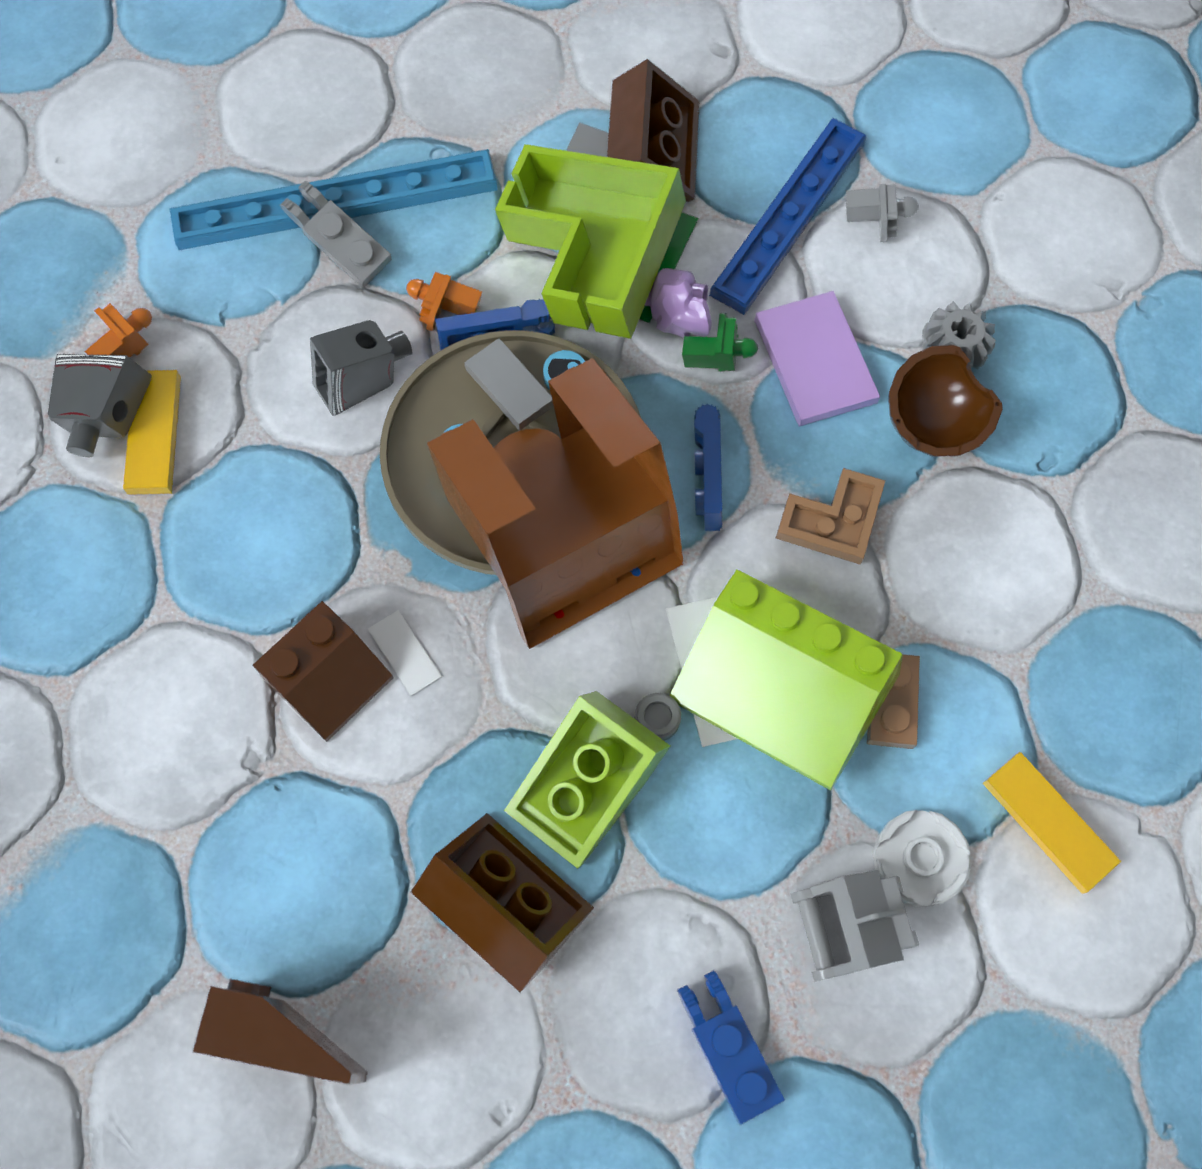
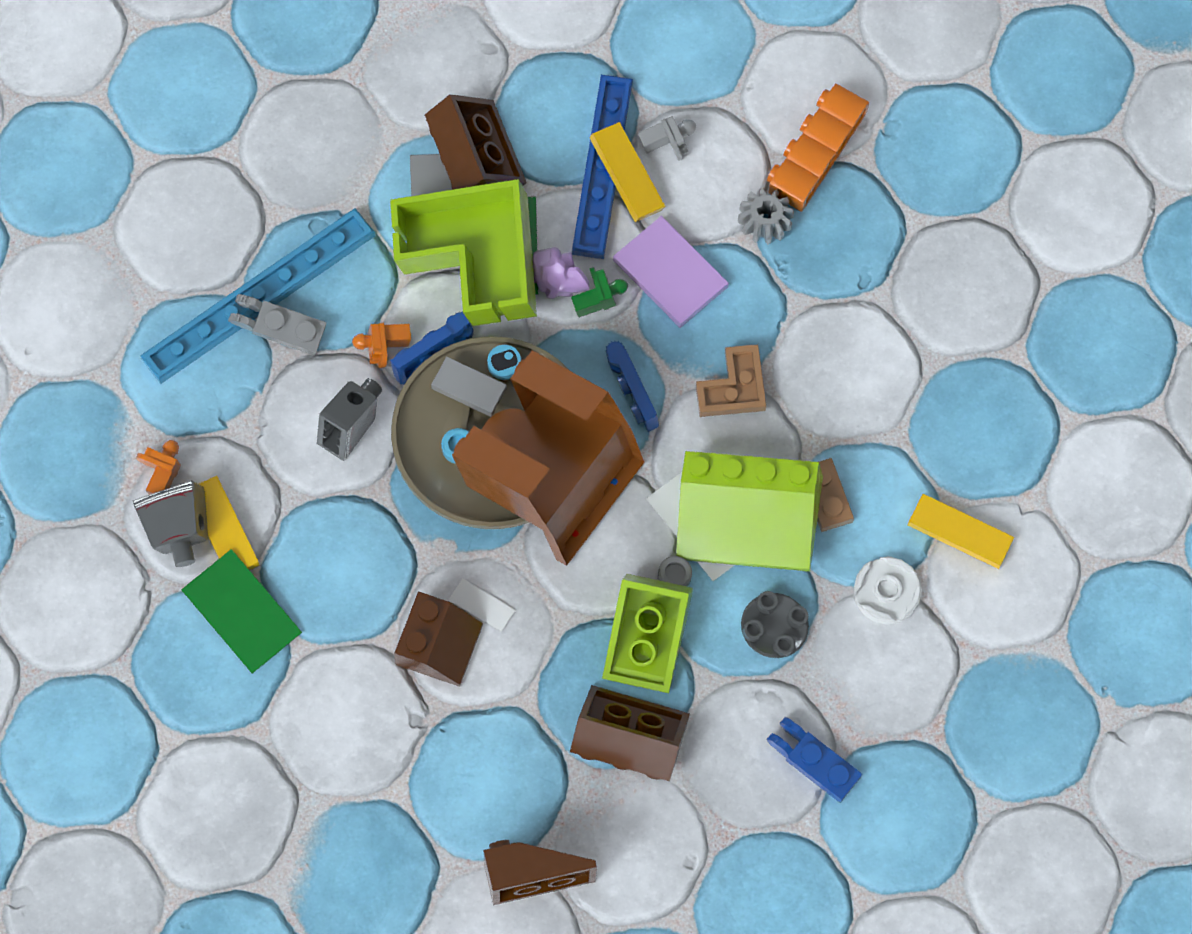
camera: 25 degrees left, 0 degrees up
light grey piece [791,870,920,982] -> none
reddish brown cylinder [888,345,1003,457] -> none
none -> green sticker [181,549,302,674]
none -> yellow tile [589,122,666,222]
none -> dark grey dish [741,591,809,658]
none -> orange brick [767,84,869,212]

